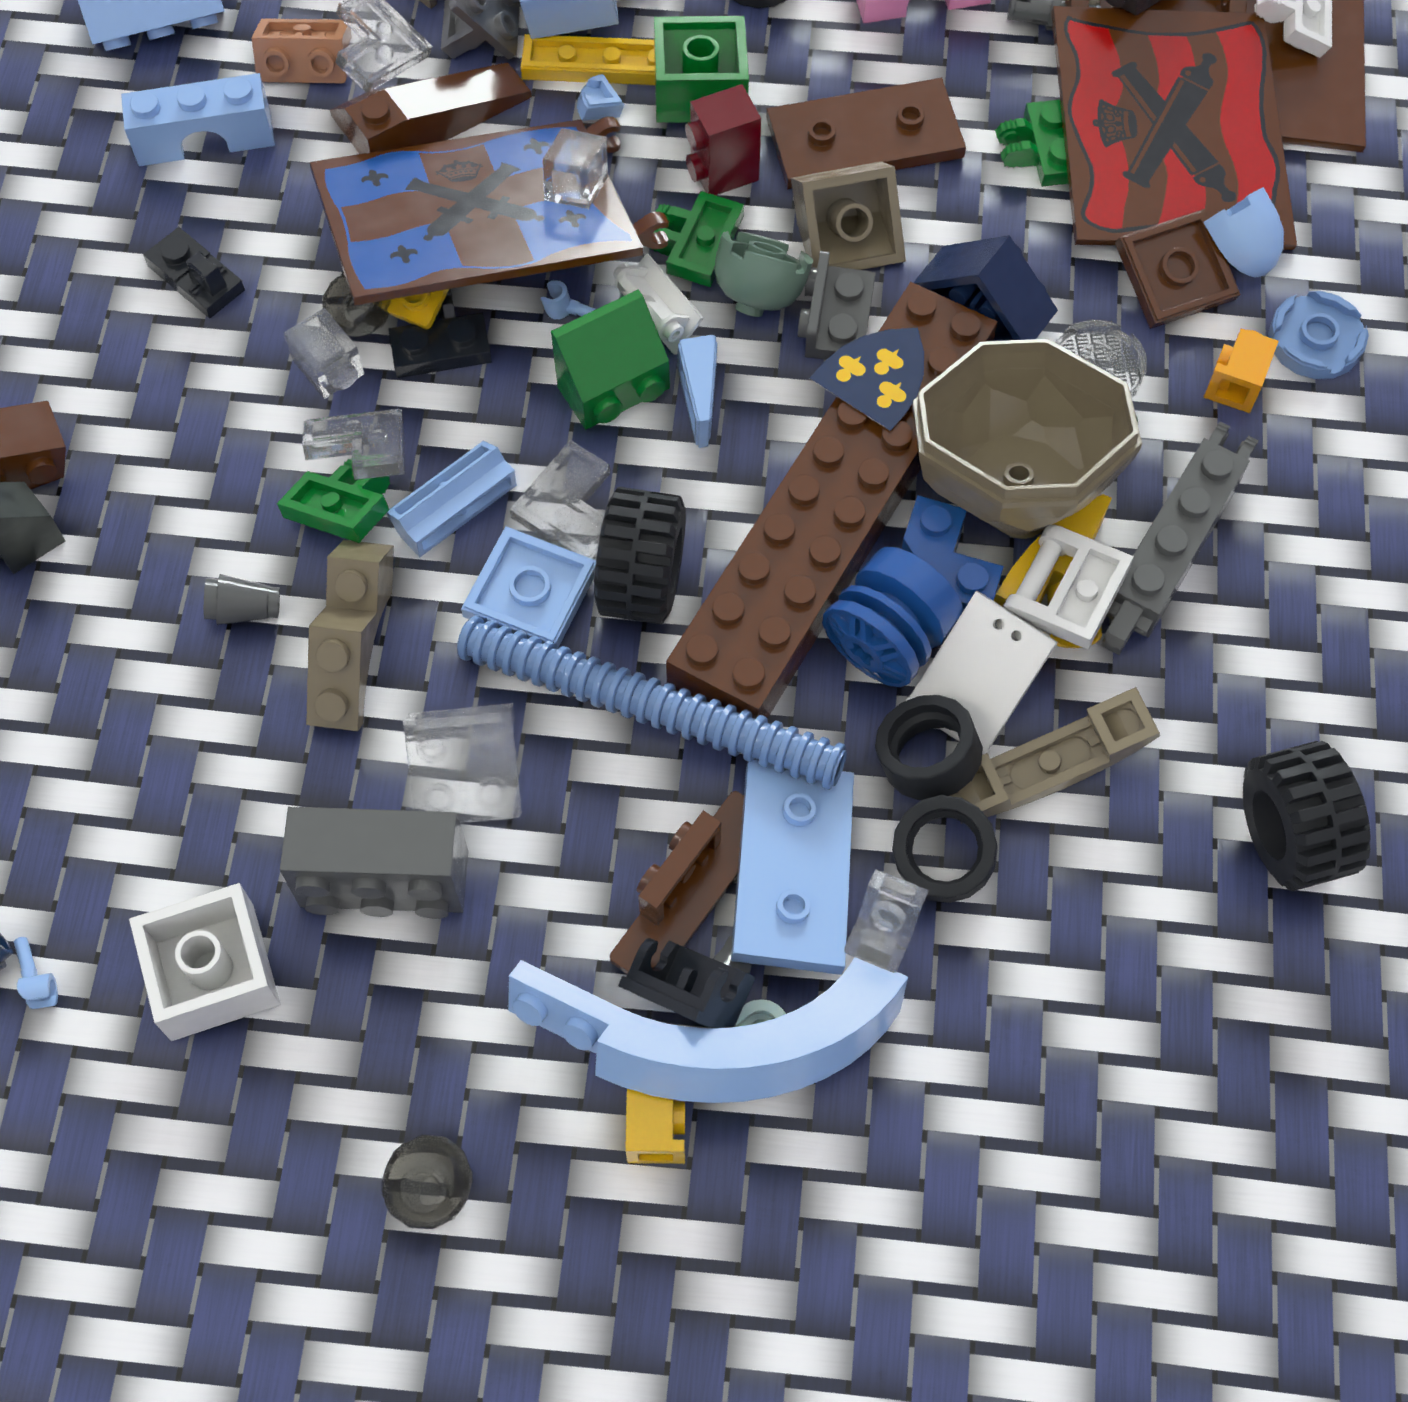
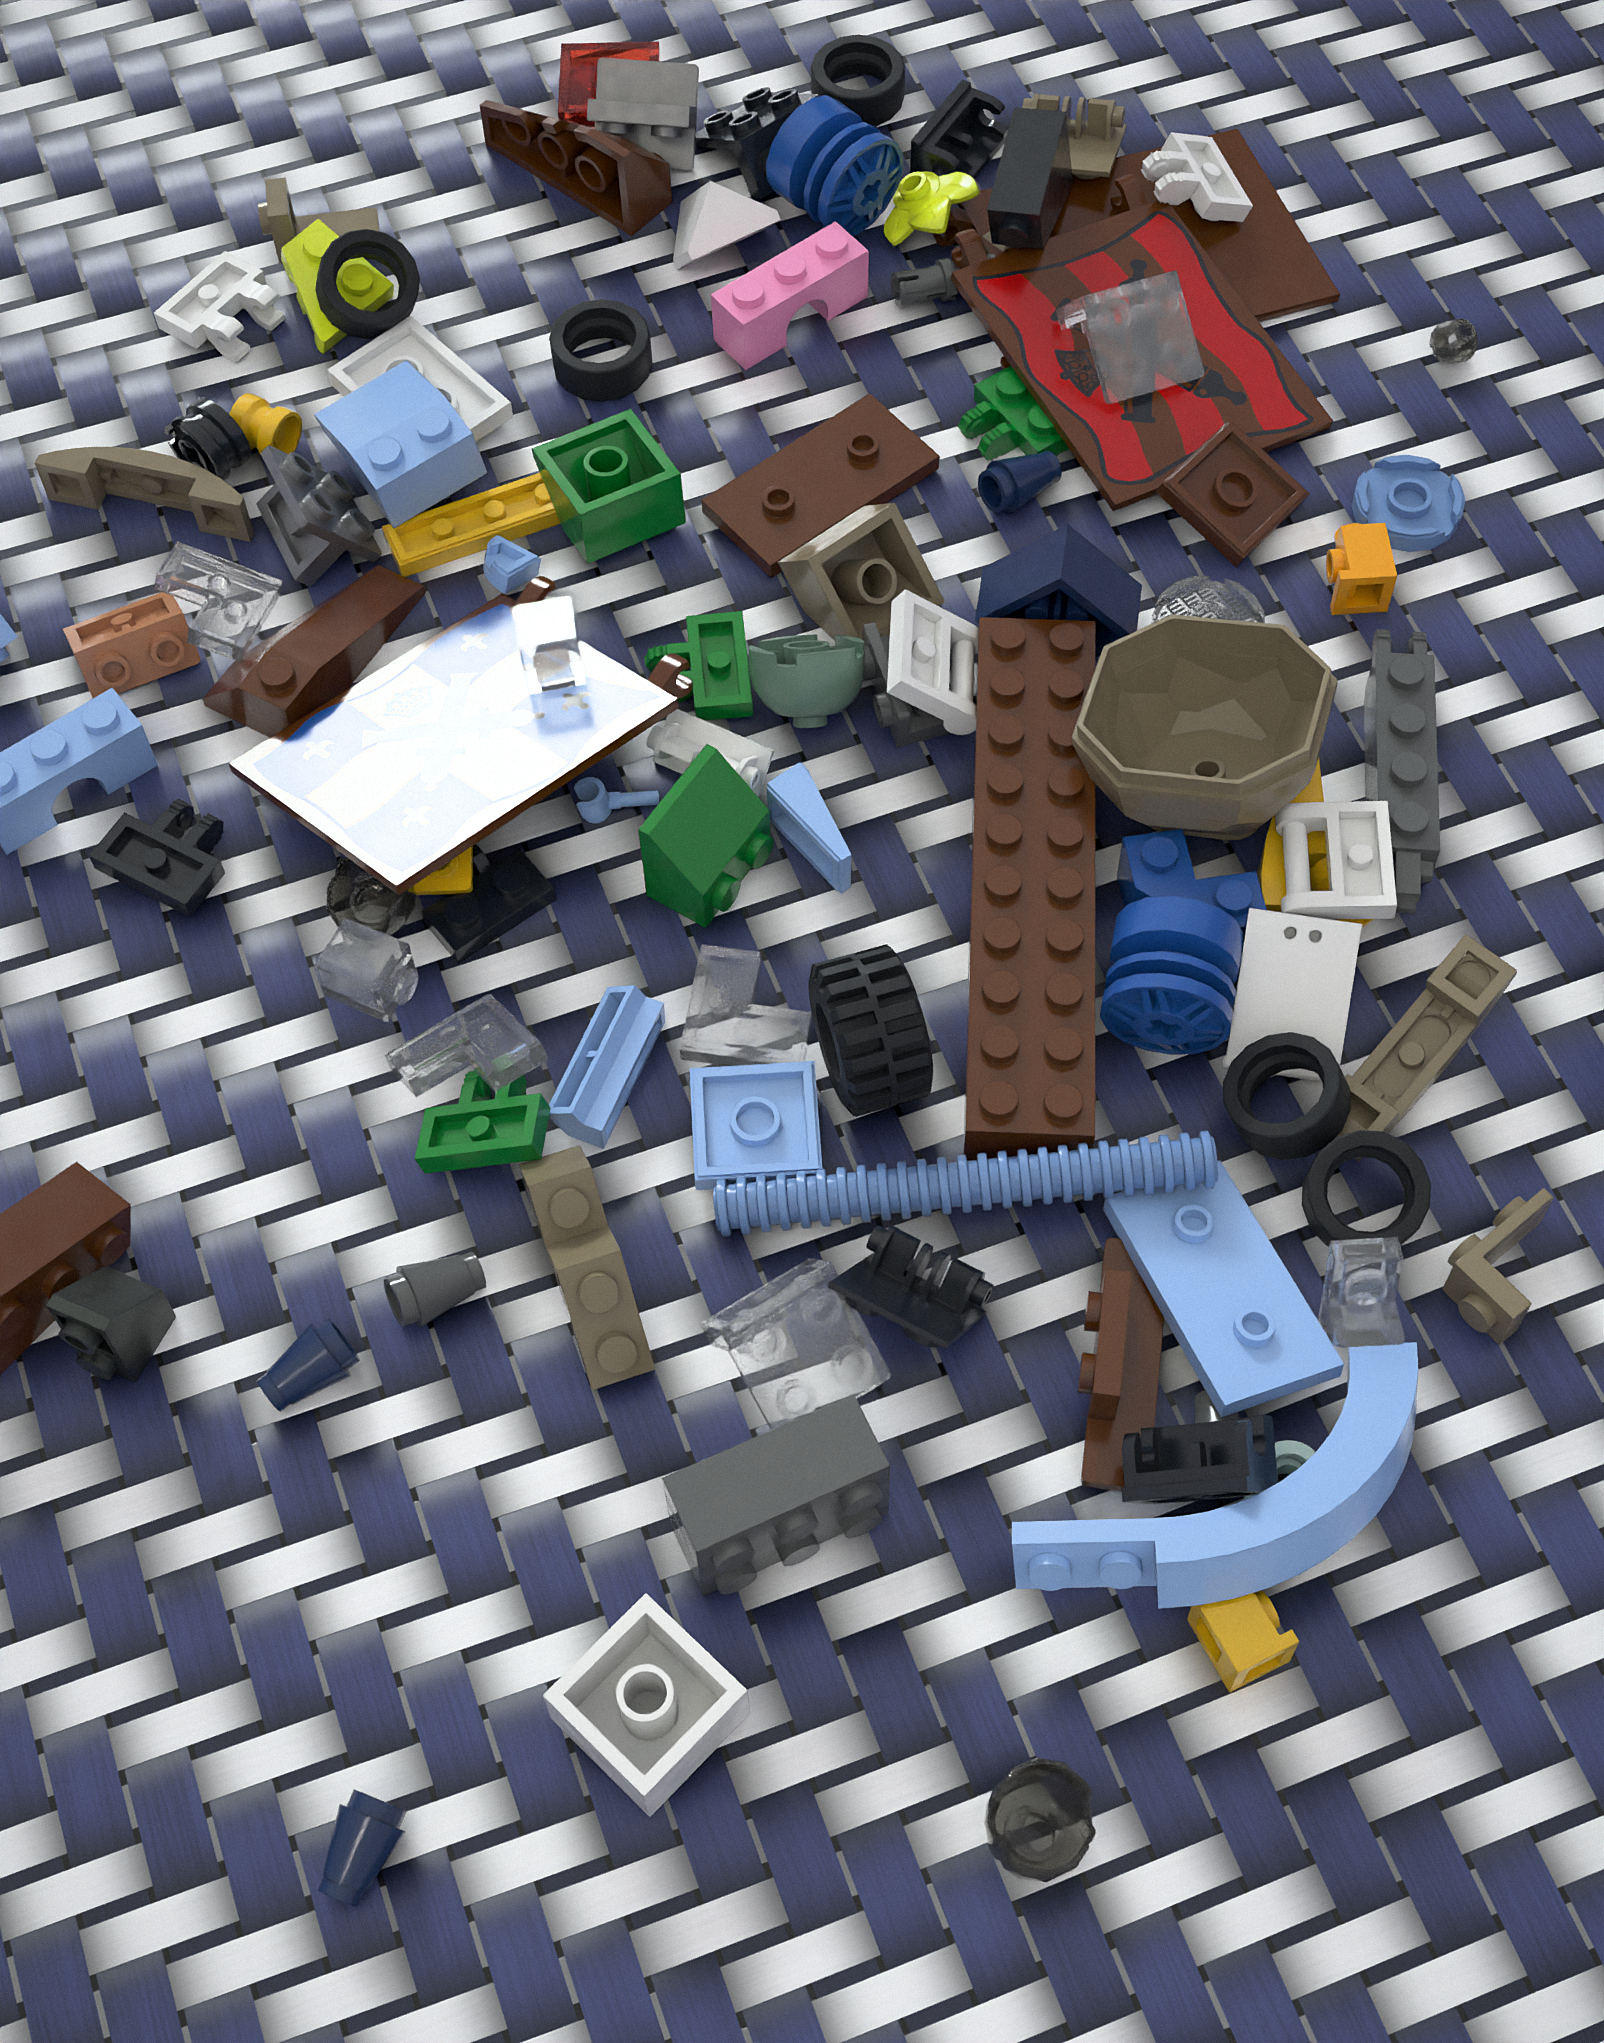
camera: 25 degrees left, 5 degrees down
light blue hand [14,937,58,1009] -> none
black hinge [143,227,245,319] -> none
dark red brick [685,84,761,195] -> none
dark blue sticker [809,328,924,431] -> none
light blue brick [1204,187,1284,277] -> none
none -> black hinge [89,799,225,917]
none -> dark blue cone [257,1319,360,1412]
none -> black hinge [828,1225,994,1349]
none -> white plate [887,589,979,735]
none -> dark blue cone [978,451,1062,514]
none -> clear bracket [1056,270,1204,404]
none -> dark tan bracket [1442,1188,1554,1345]

